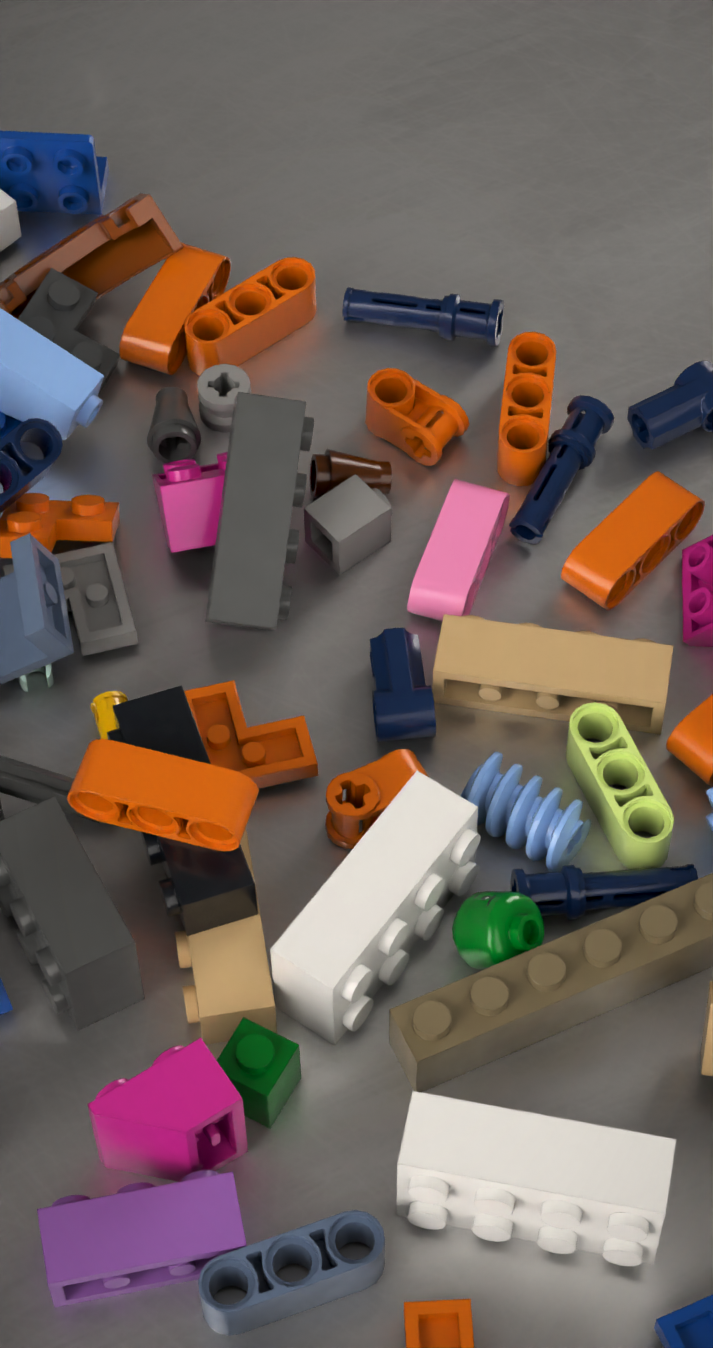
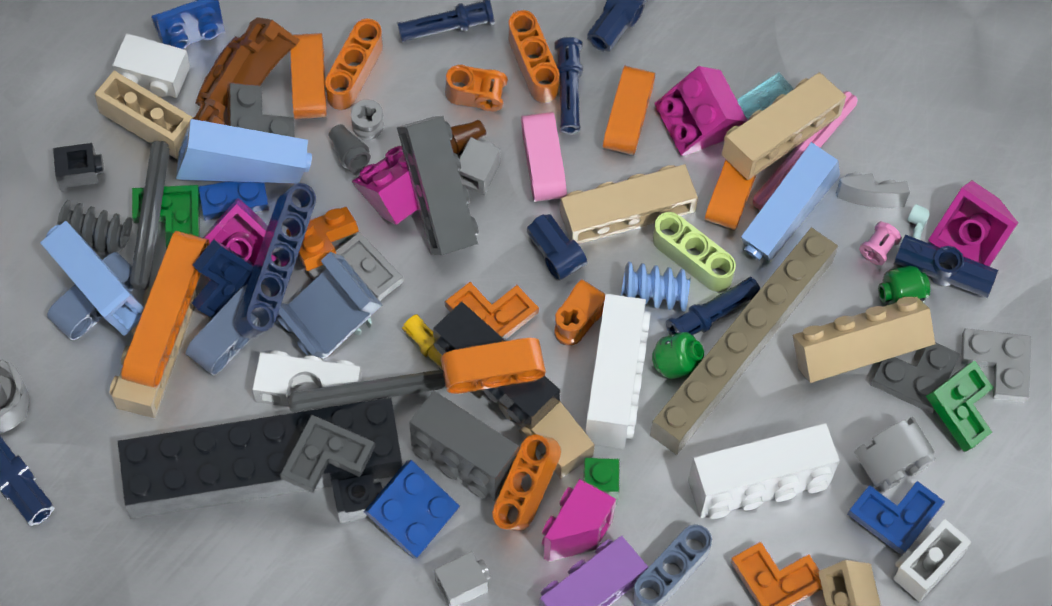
camera: 30 degrees left, 10 degrees up
none -> orange beam [492,434,561,531]

